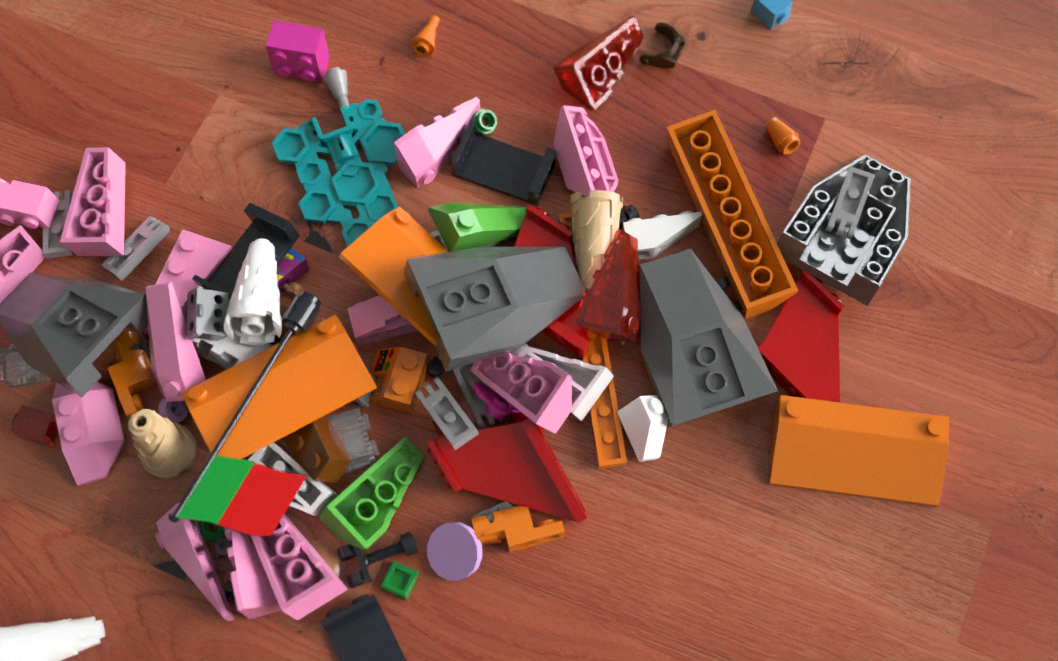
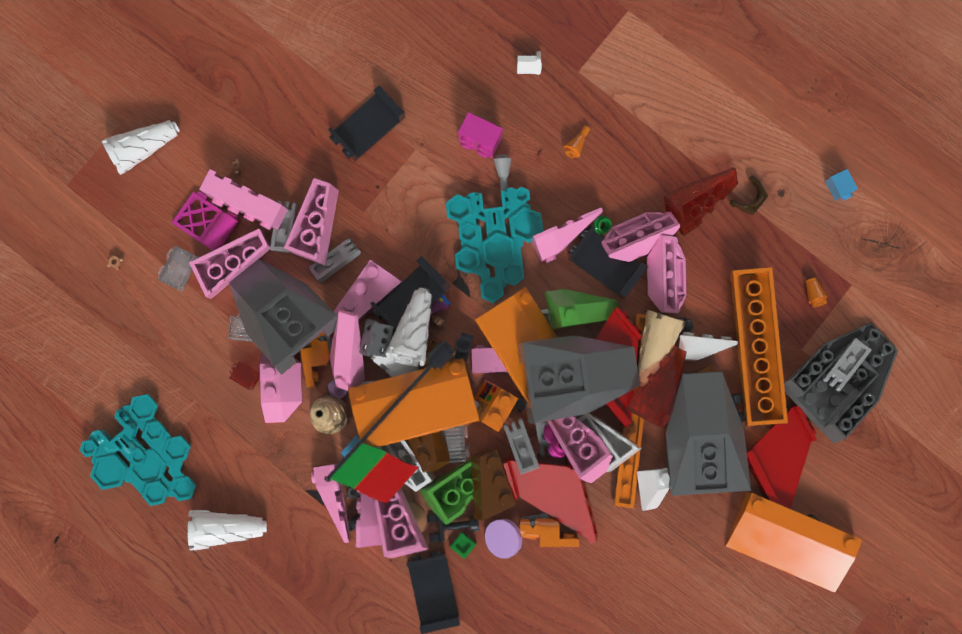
camera: 15 degrees right, 15 degrees up
none -> black panel [328,85,405,161]
none -> black bar [455,332,474,362]
none -> reddish brown wedge [471,449,516,521]
none -> bright pink wedge [601,212,680,262]

